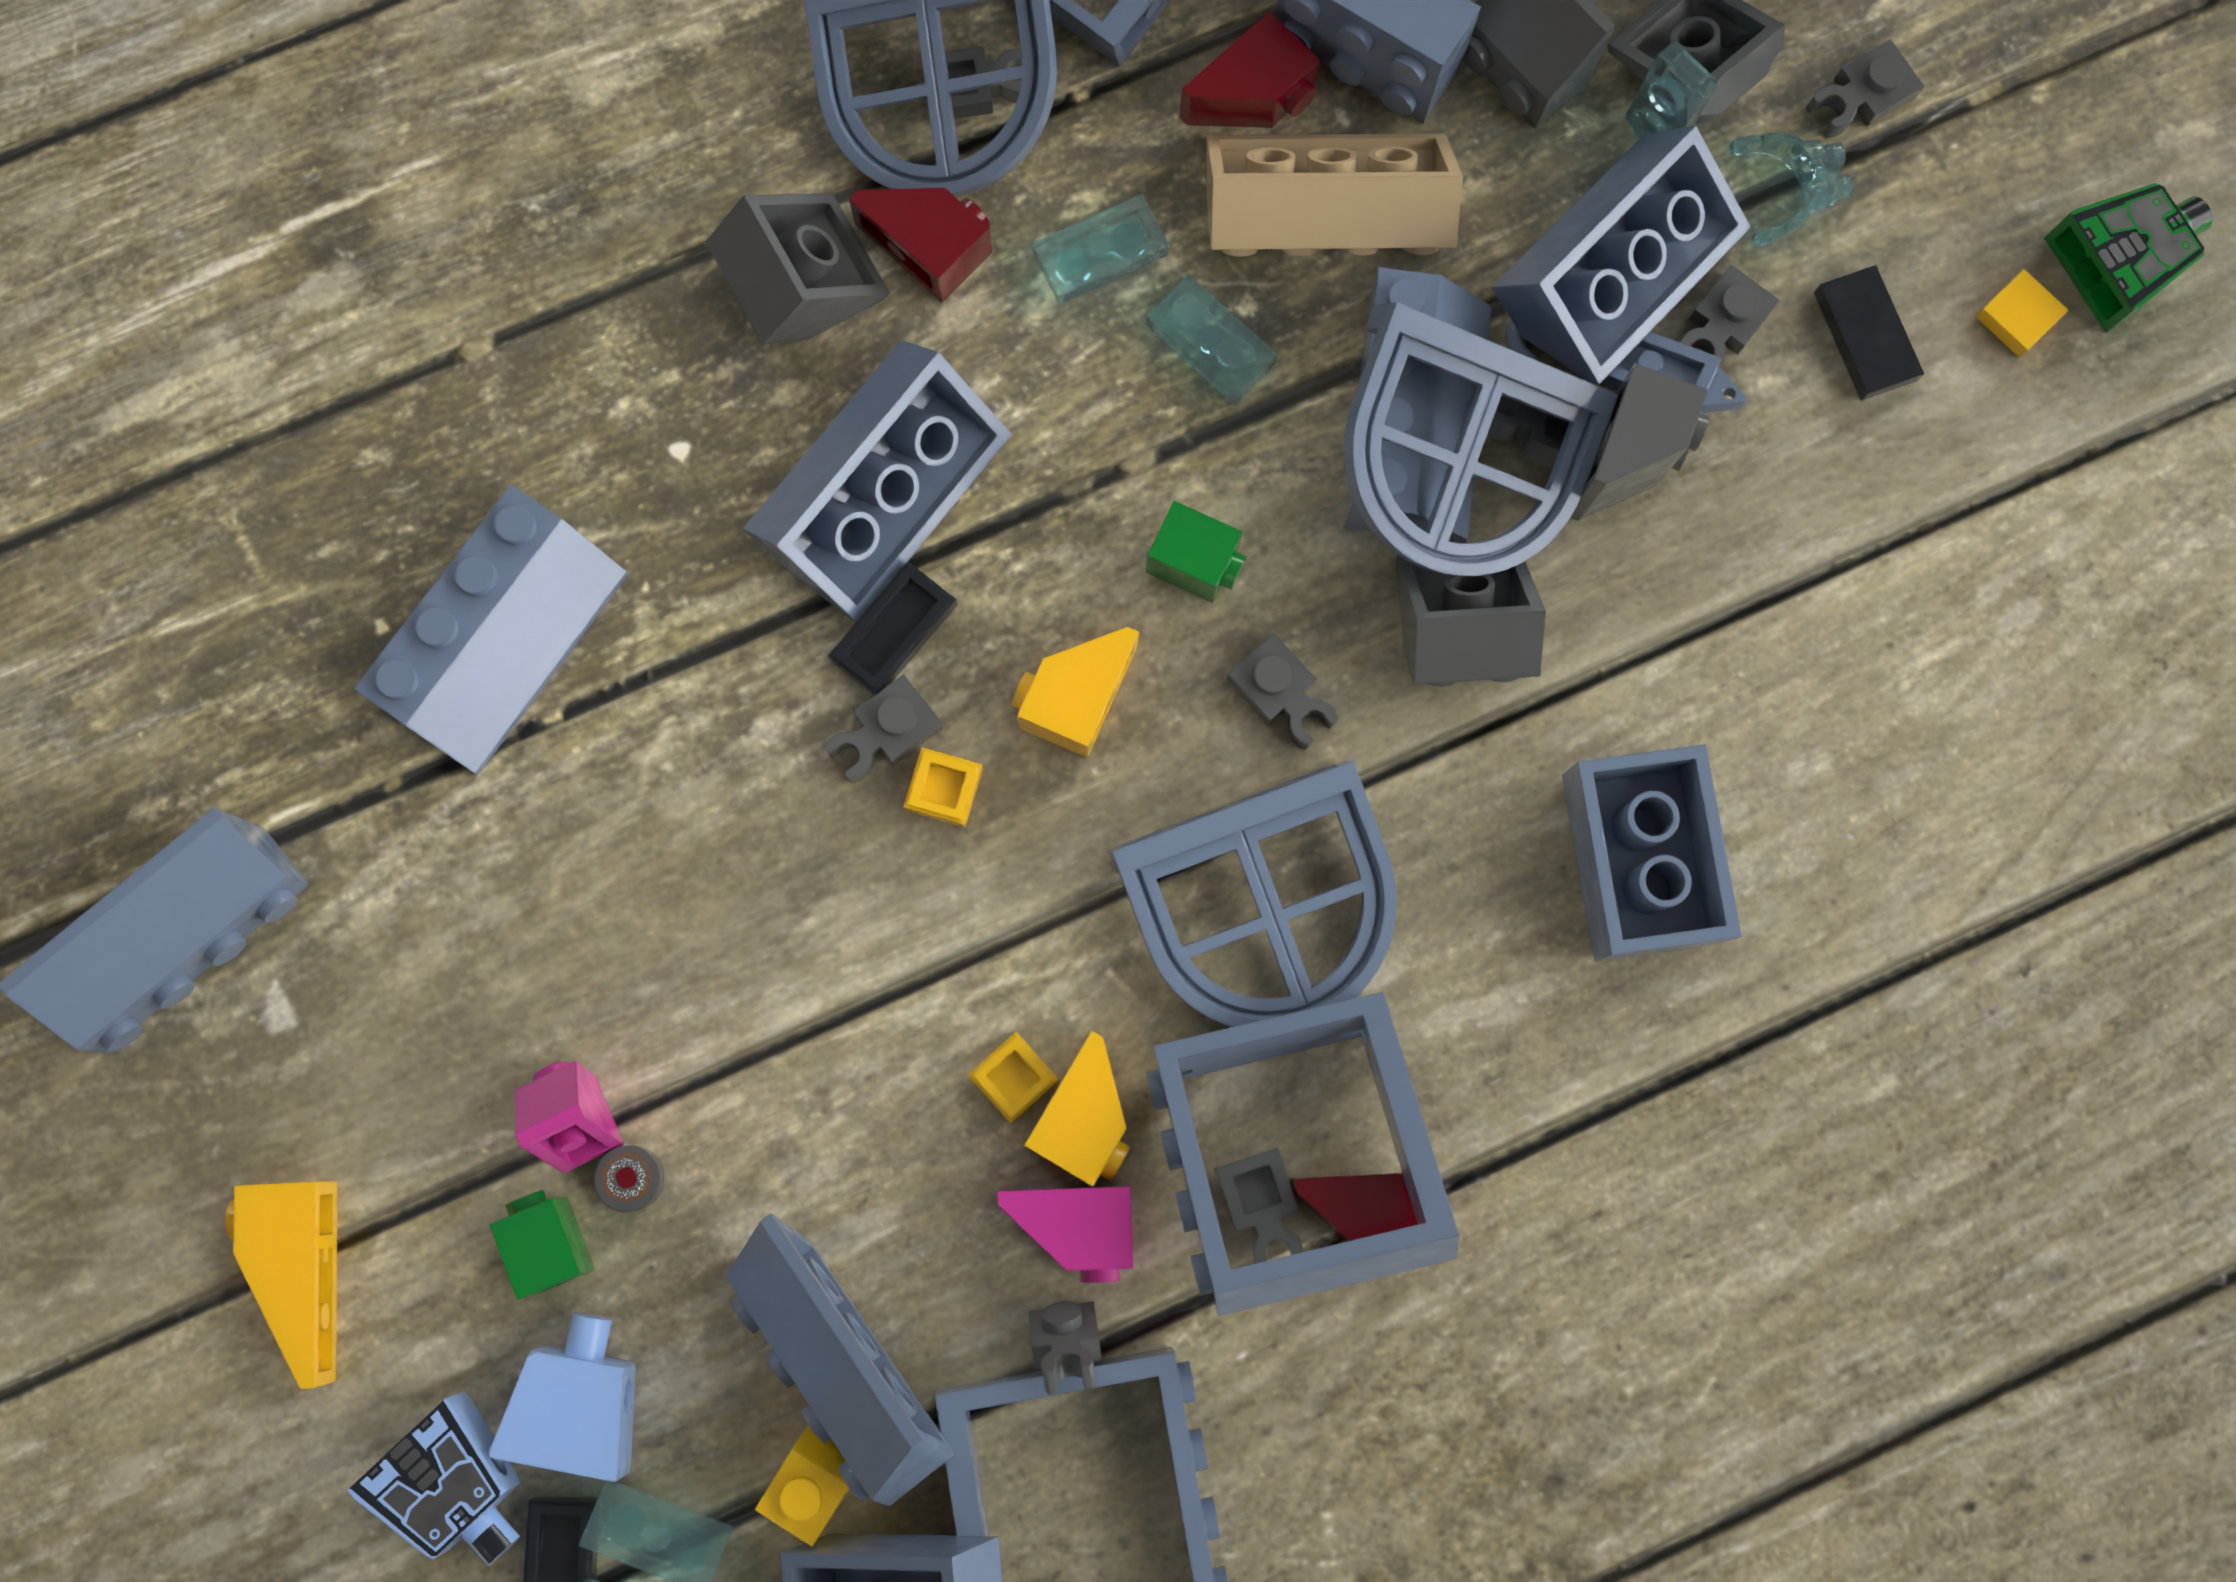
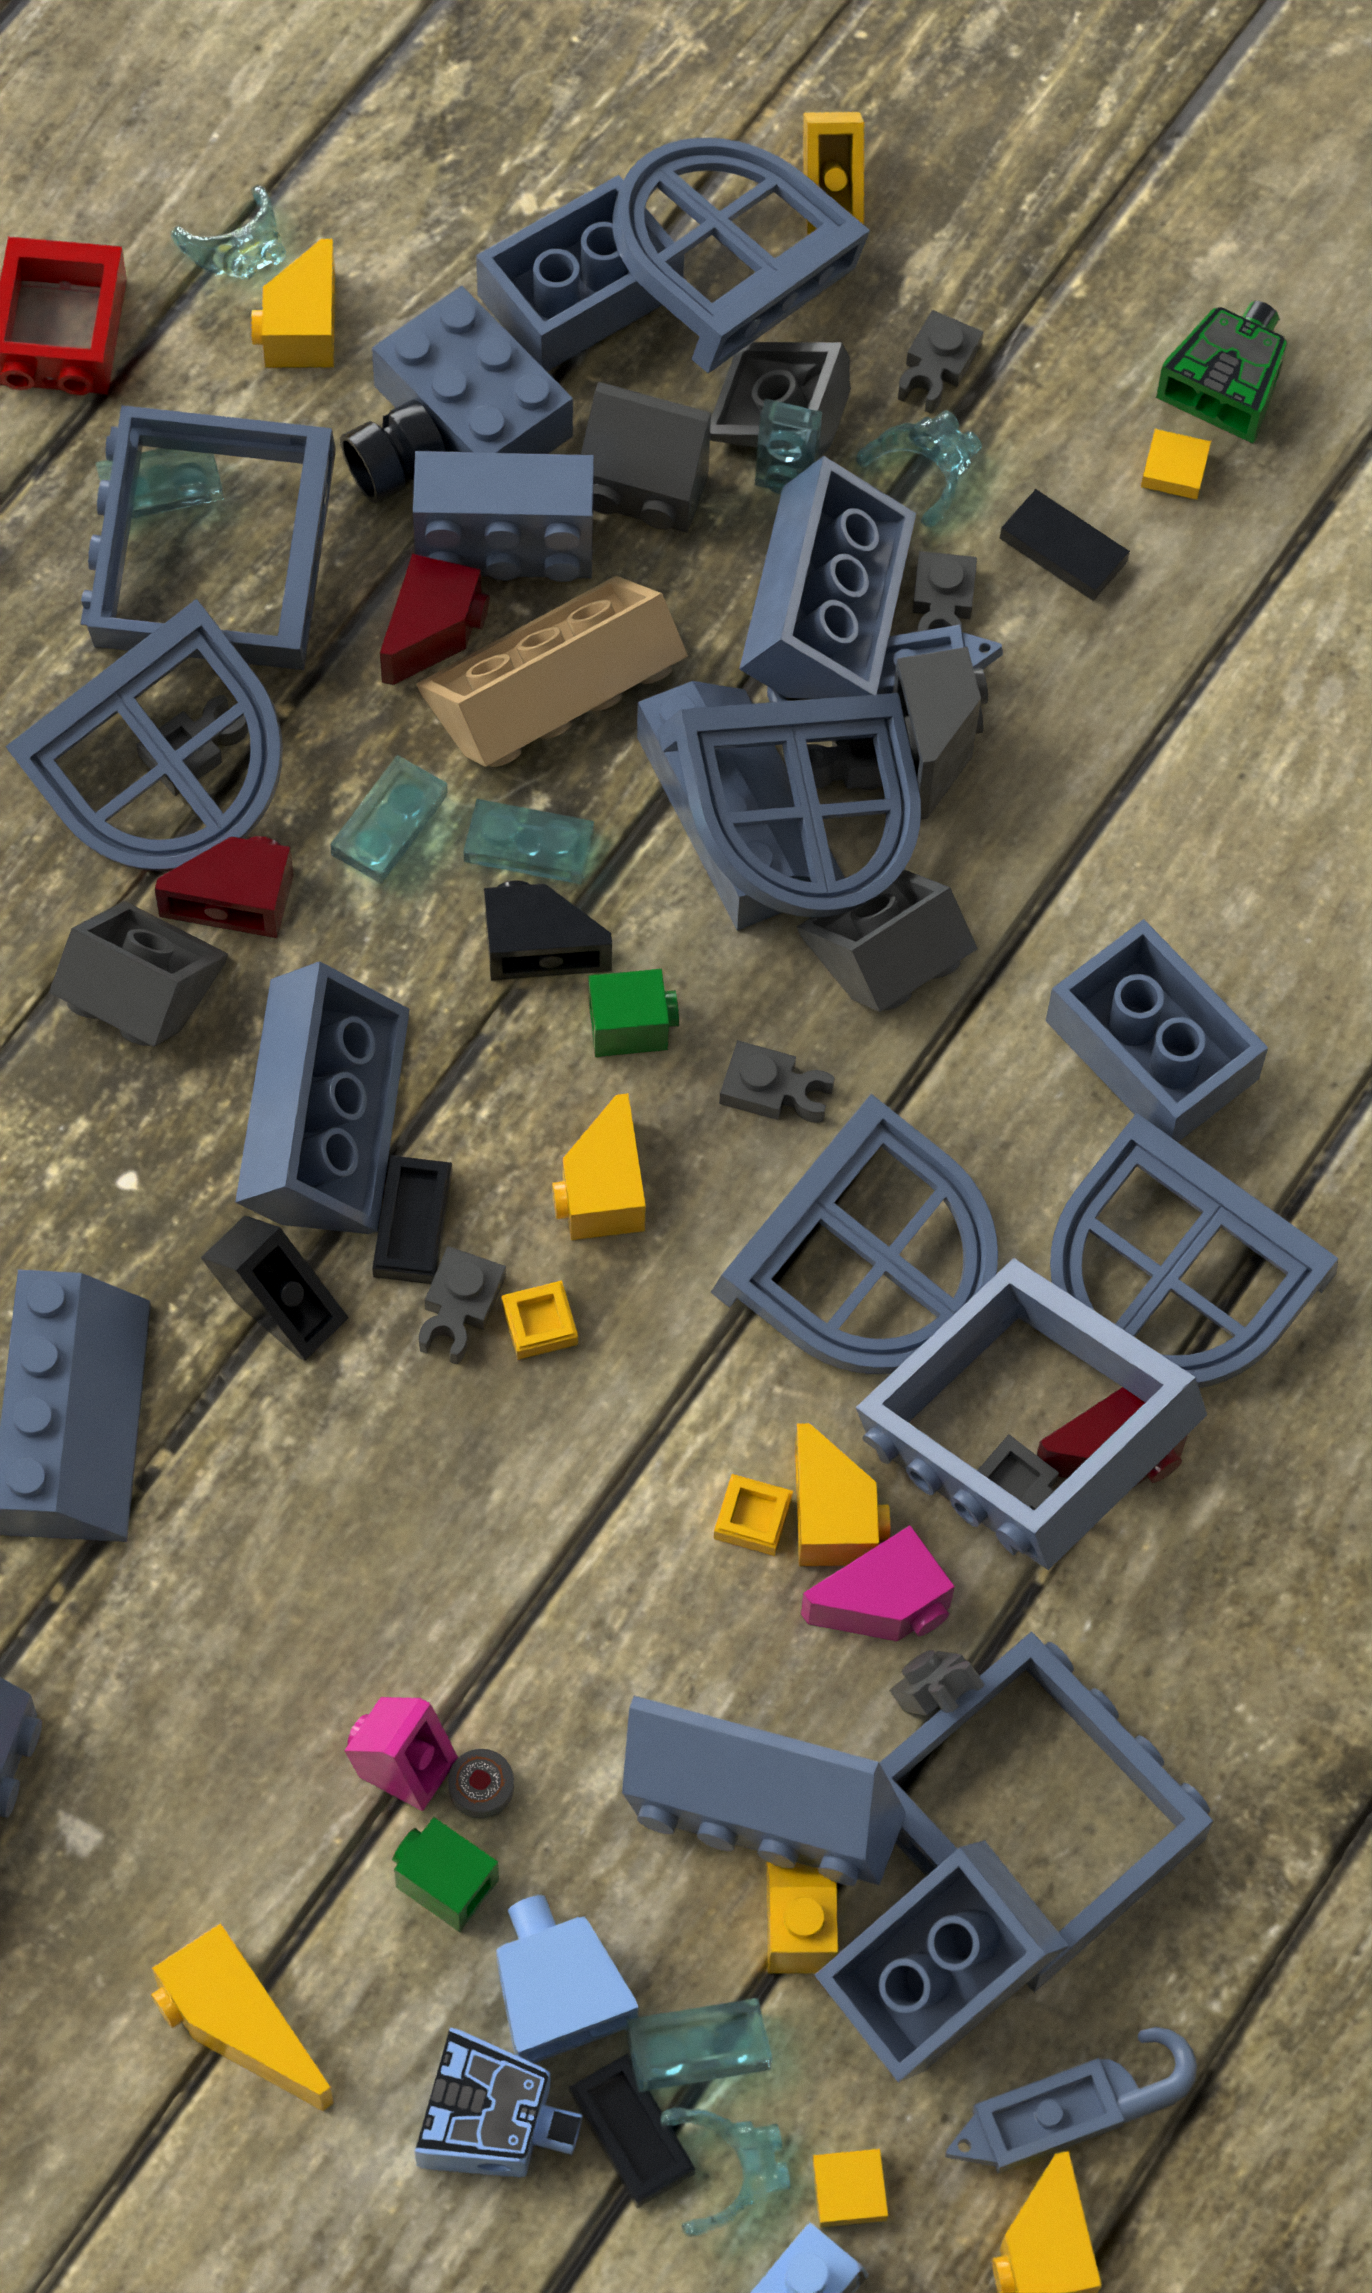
camera: 30 degrees left, 15 degrees down
none -> black slope [201,1215,349,1361]
none -> black slope [484,880,612,981]
none -> sand blue window [1050,1113,1338,1388]

